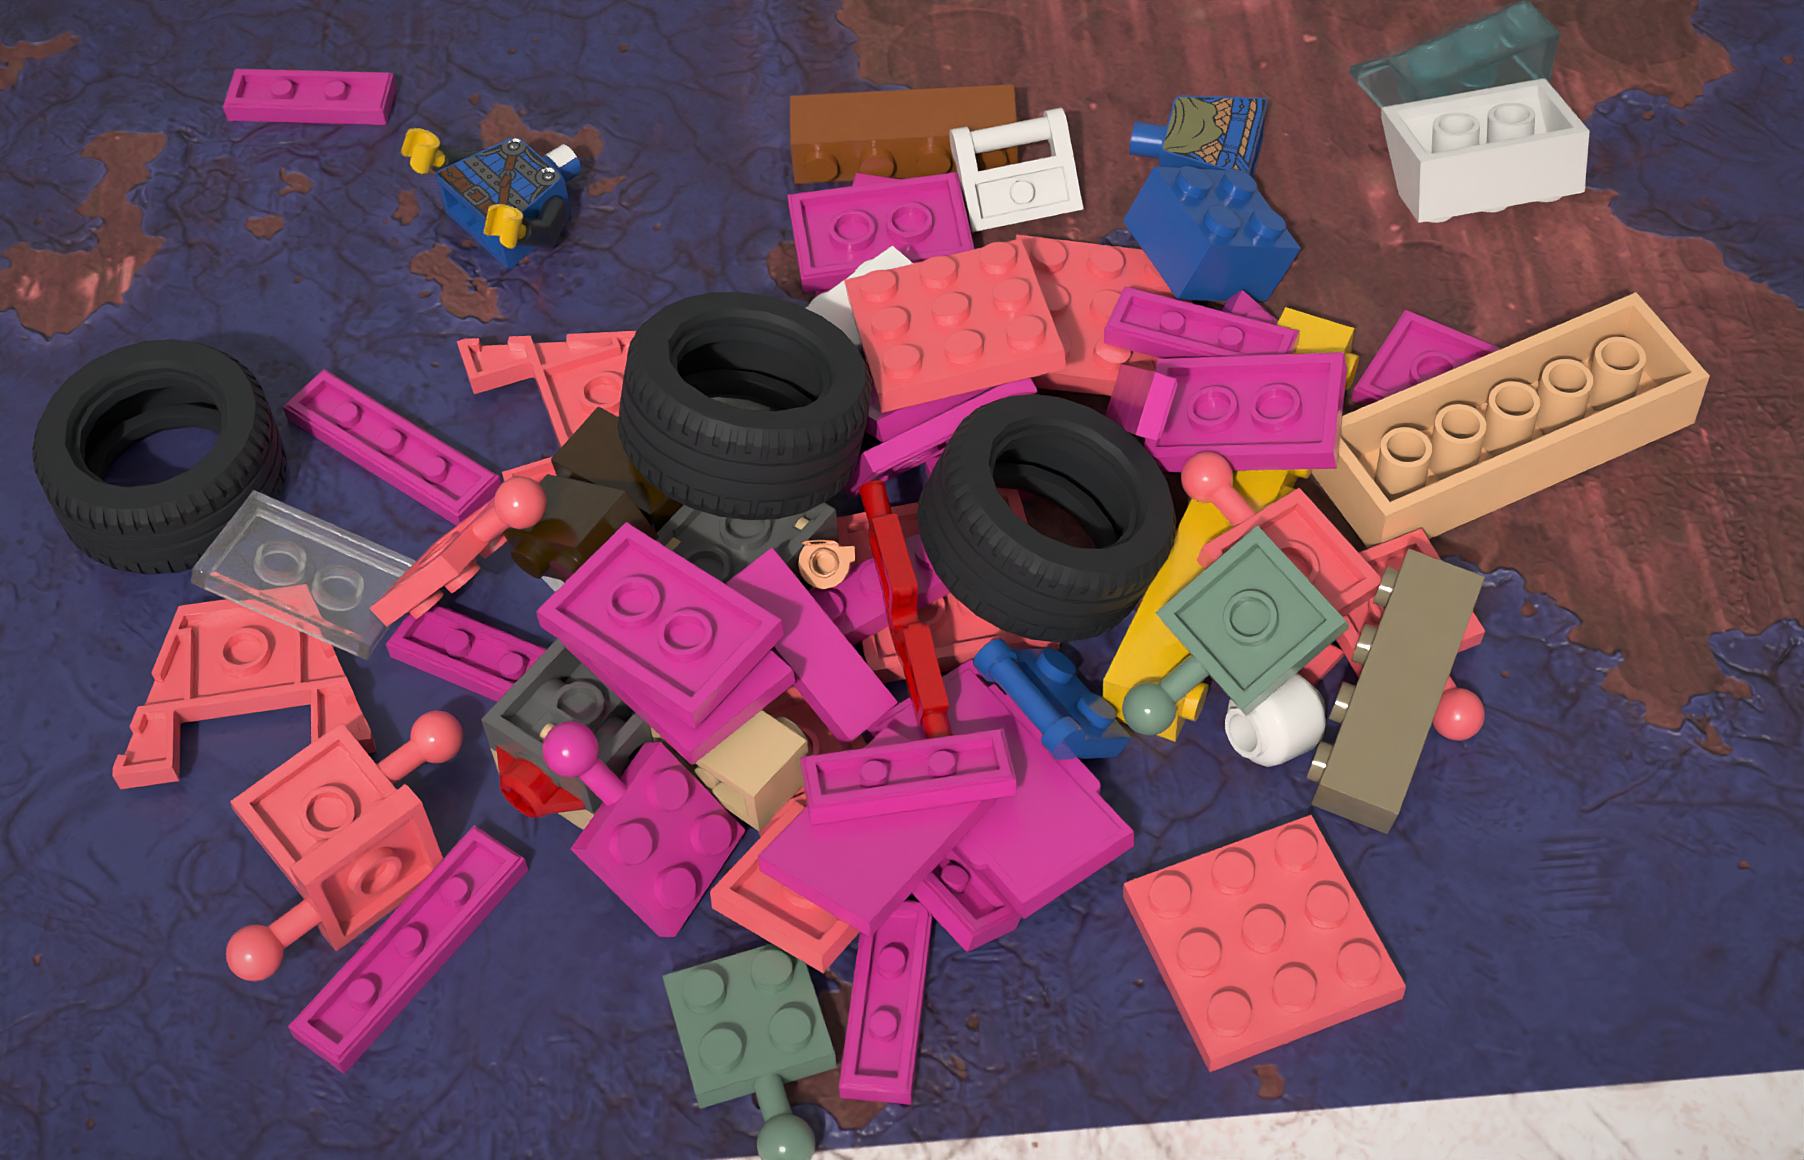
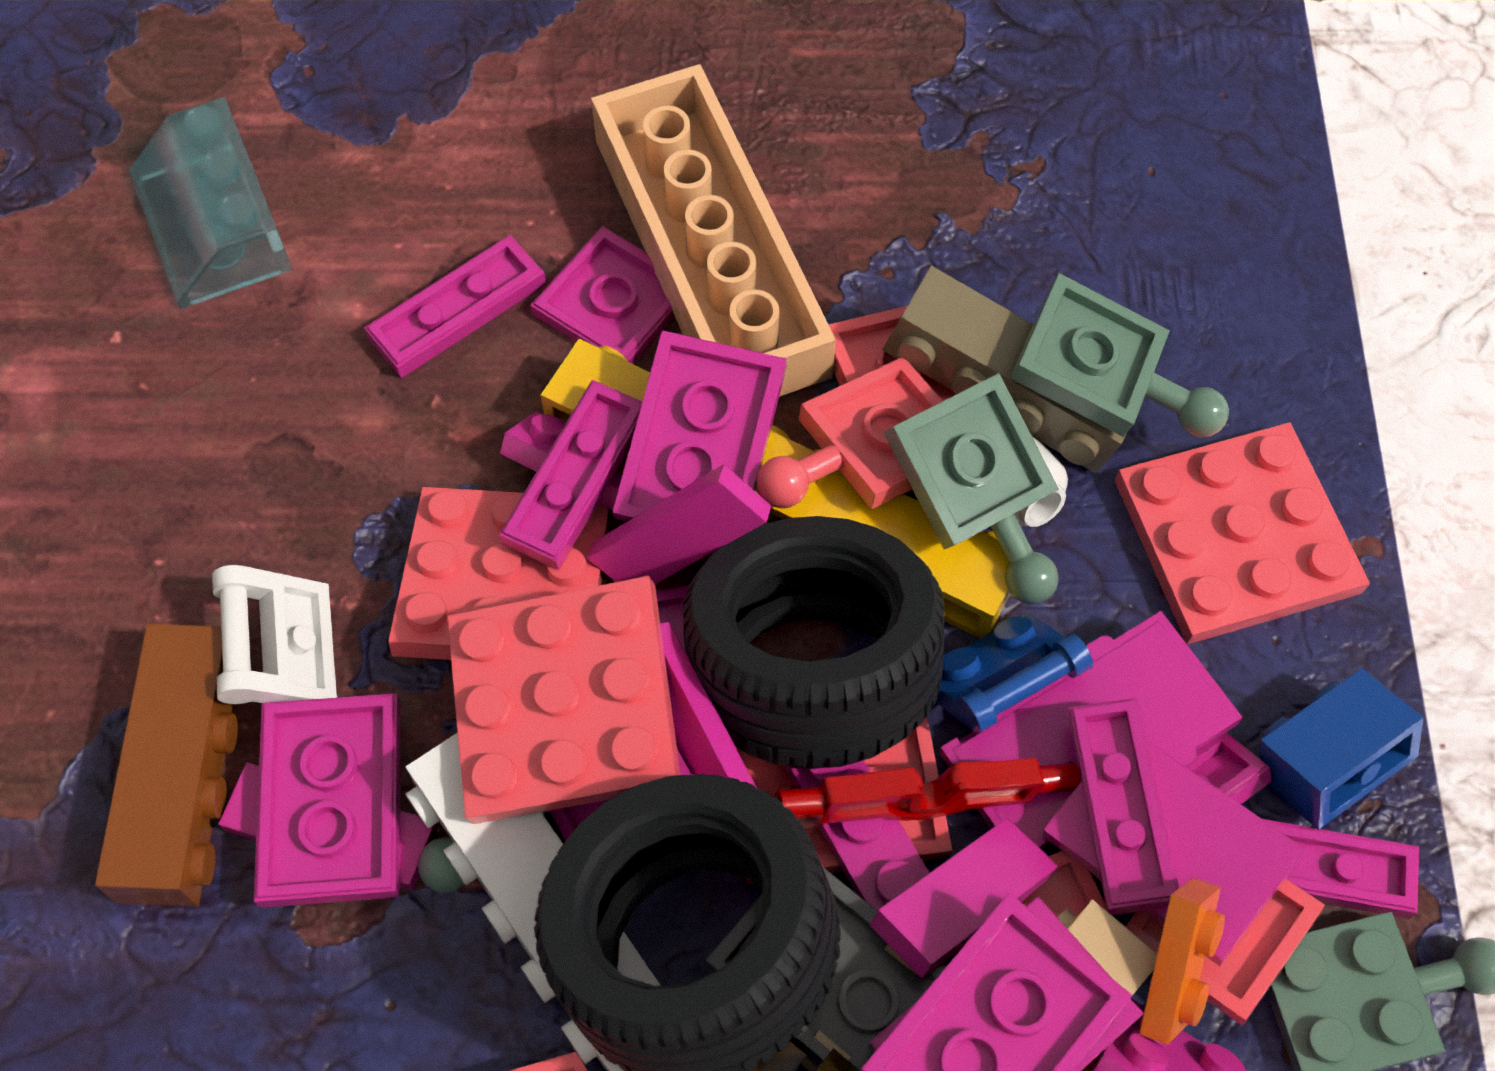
camera: 90 degrees left, 10 degrees up
piece [798,540,855,589] -> none
blue brick [1123,166,1301,302] -> none
torso [1130,95,1268,179] -> none
white slope [1381,78,1590,223] -> none
none -> dark pink tile [364,235,546,379]
none -> sand green plate [1010,273,1229,437]
none -> orange plate [1139,878,1225,1045]
none -> blue brick [1260,668,1424,830]

